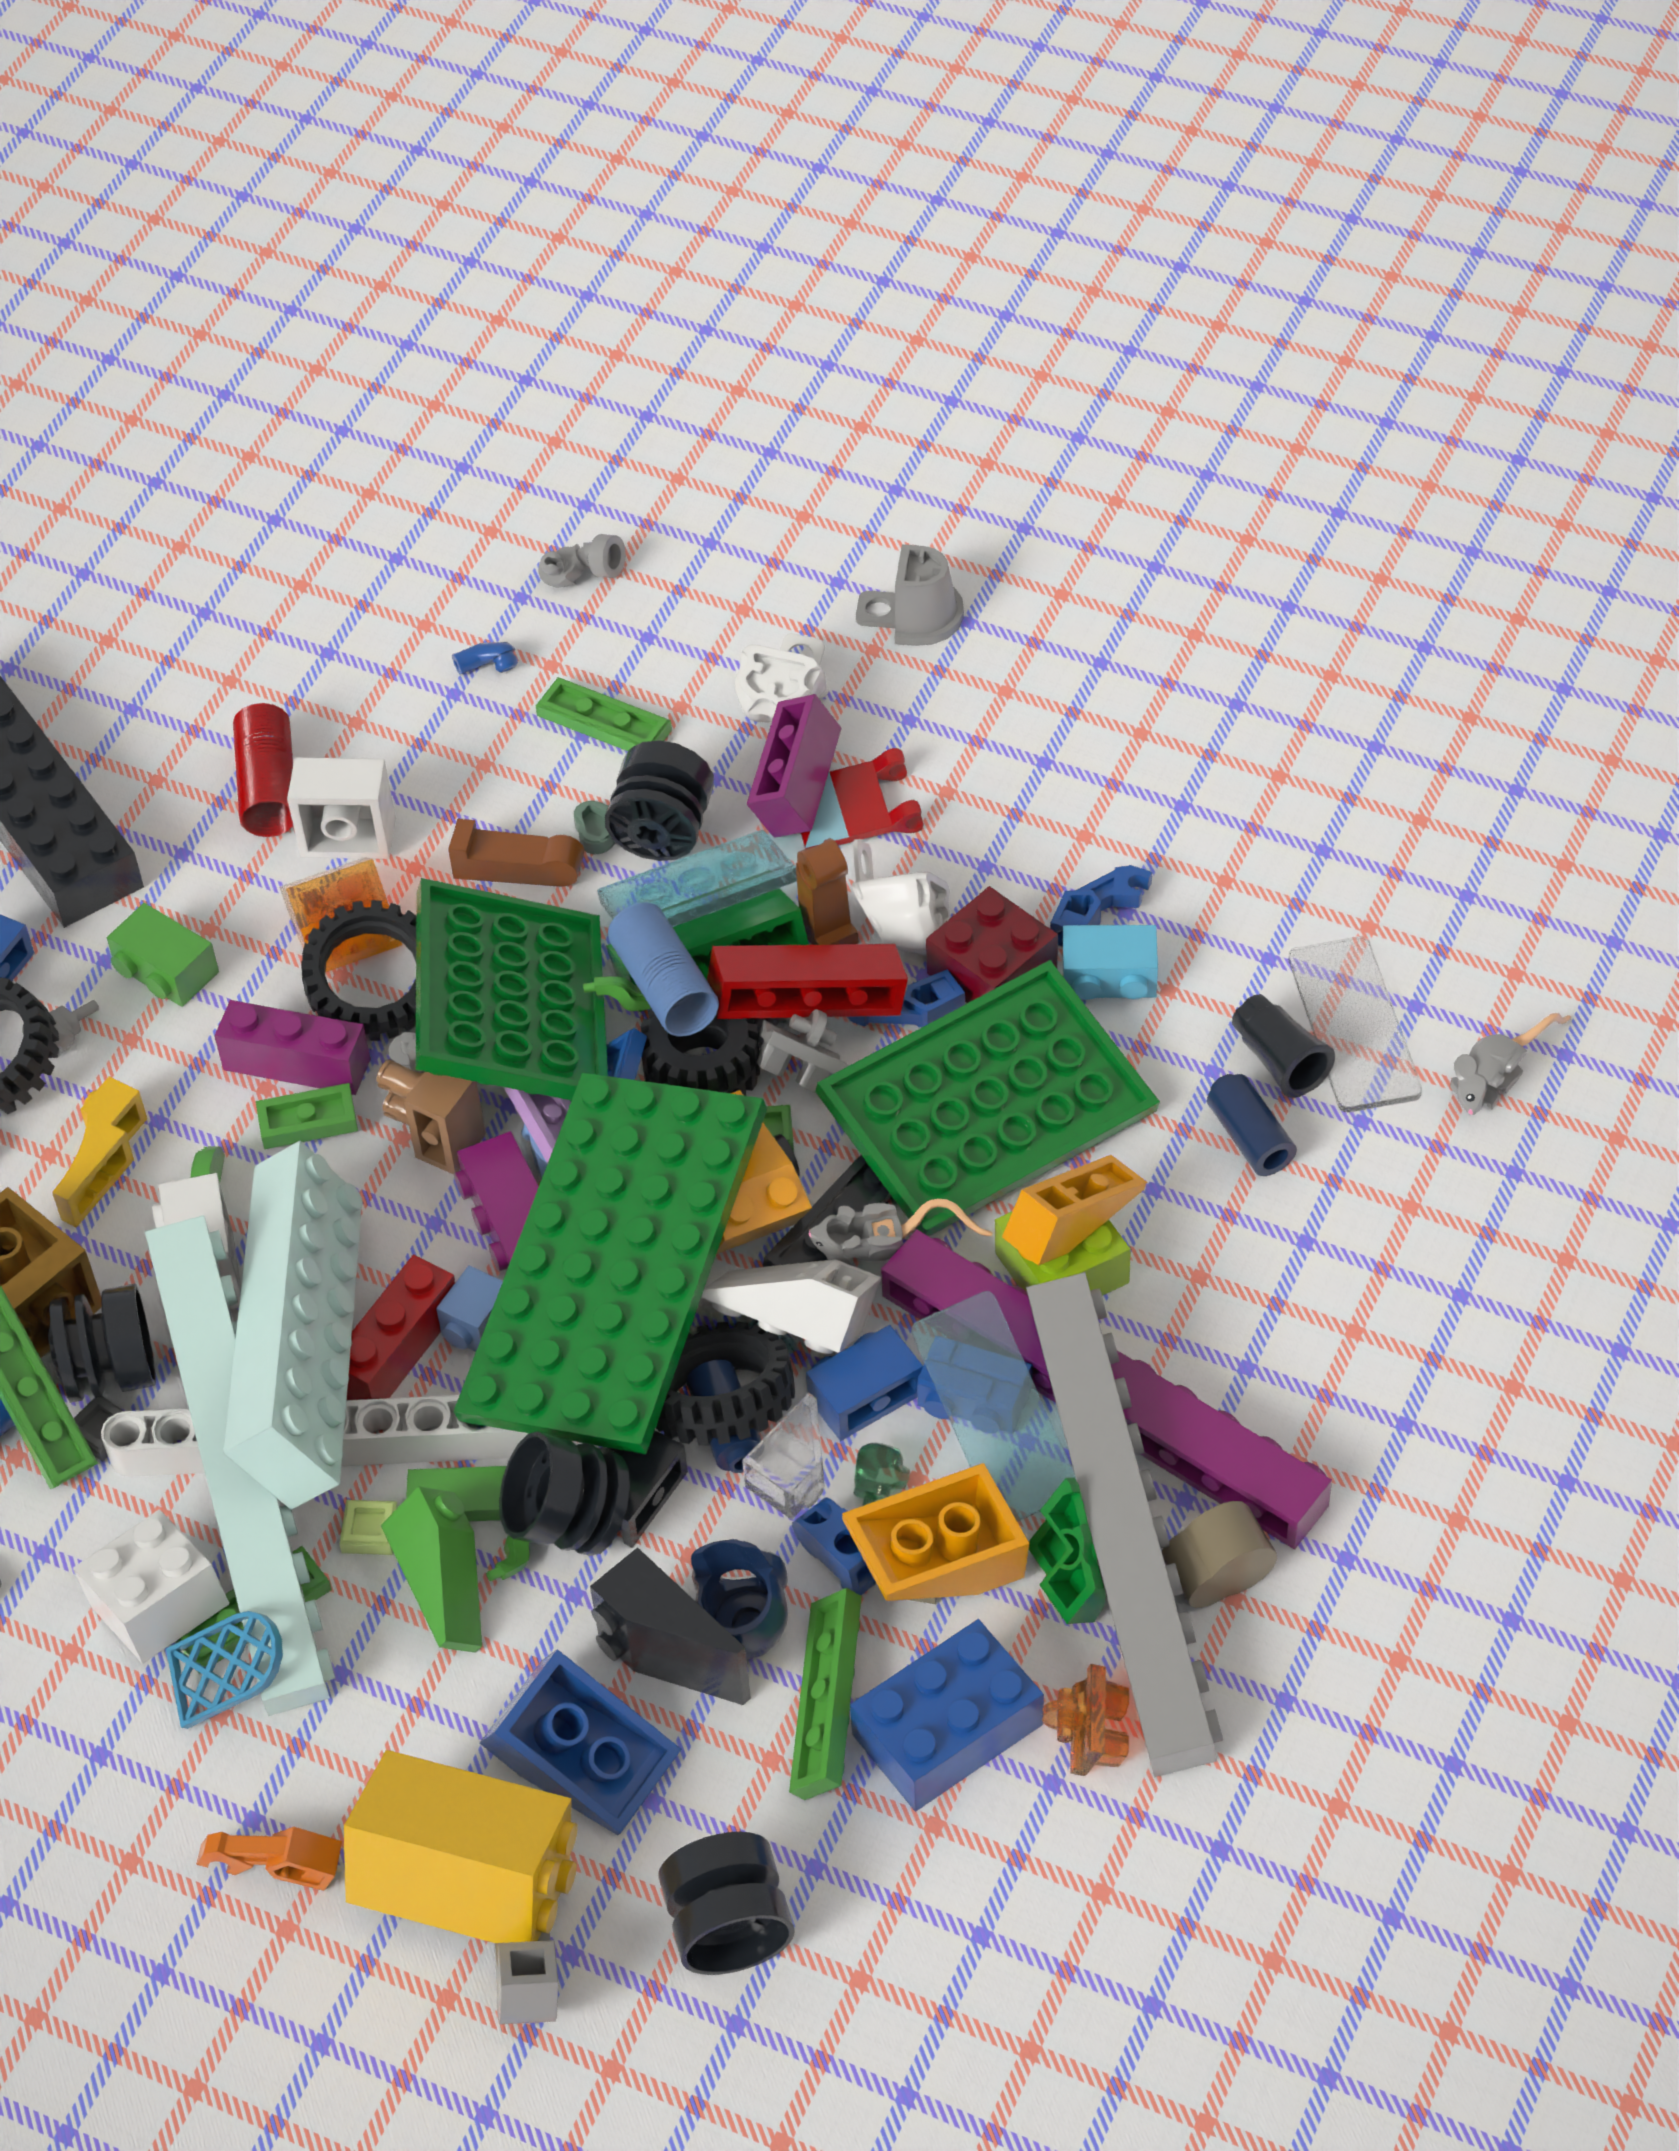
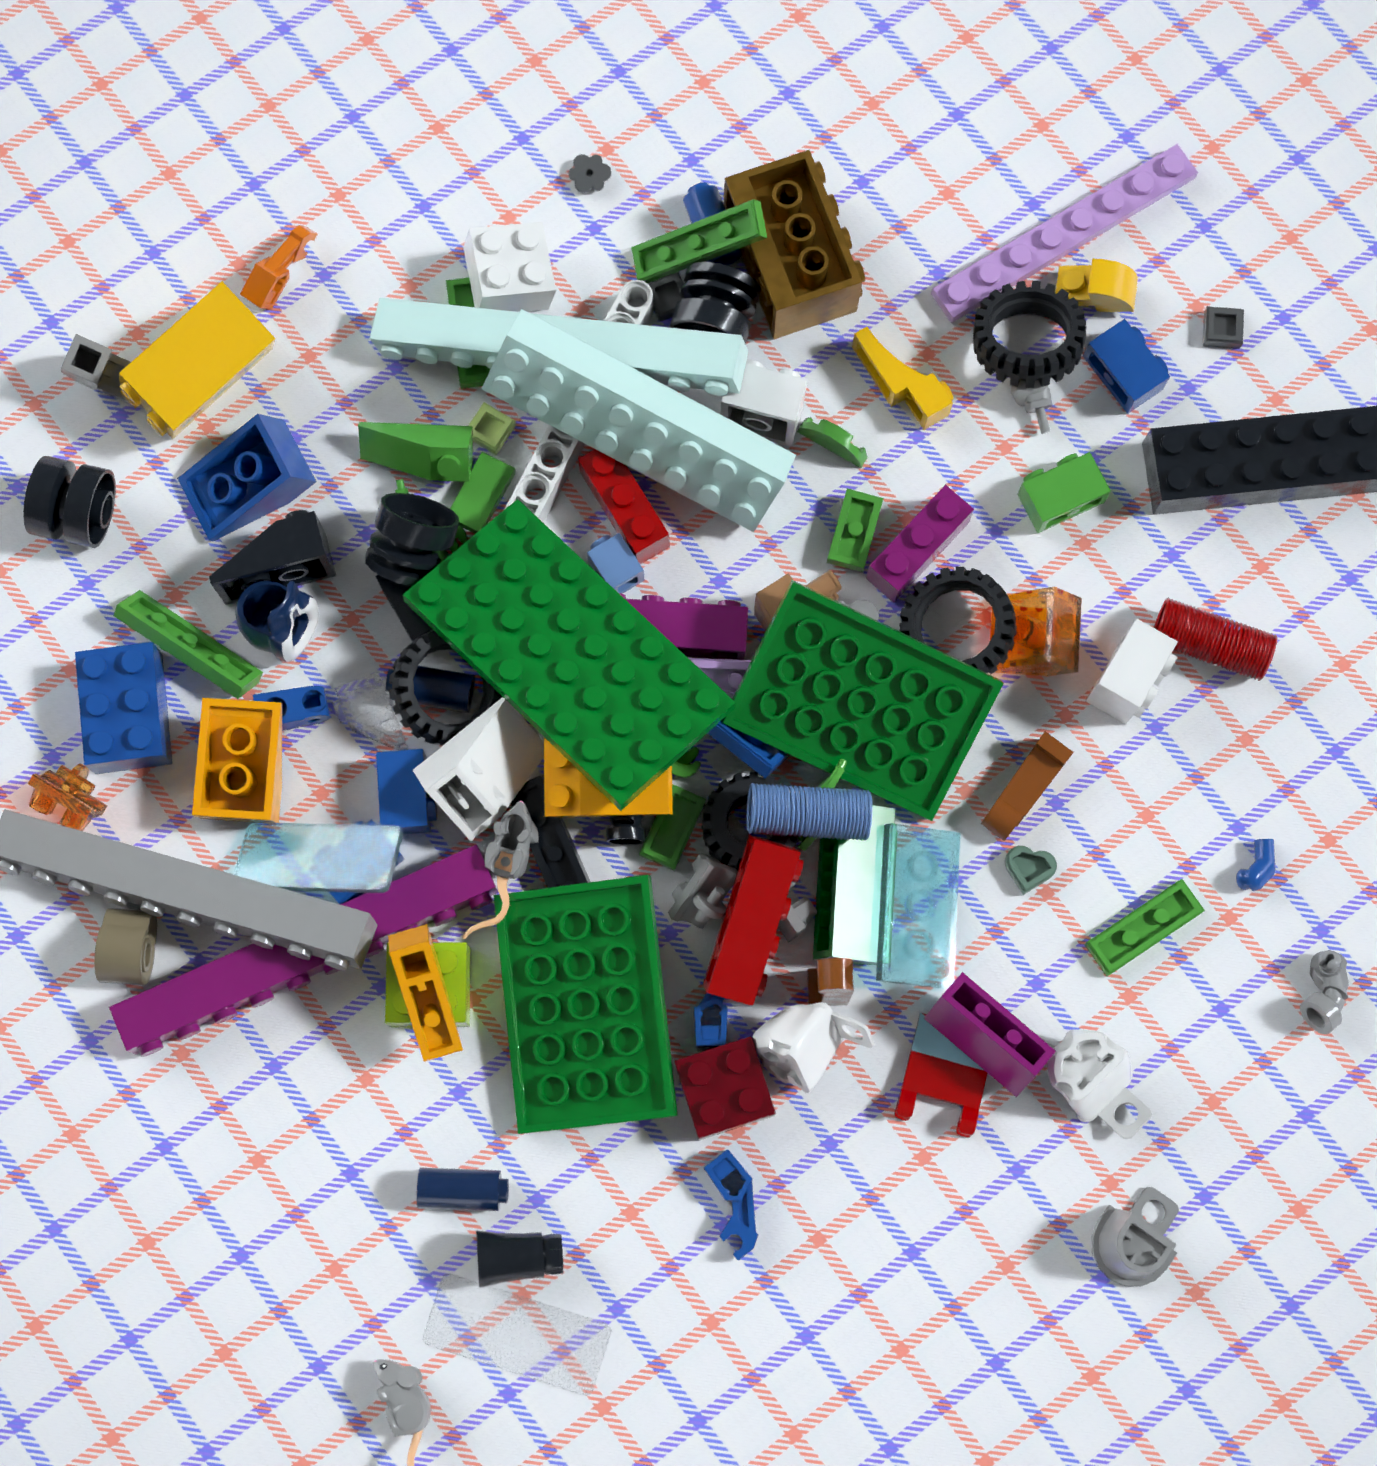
camera: 115 degrees right, 25 degrees up
dark azure window [166,1611,283,1729] -> none
black wheel [605,740,714,861] -> none
clear green piece [853,1442,910,1506] -> none
green slope [1029,1477,1106,1624] -> none
medium azure brick [1062,925,1158,1000] -> none

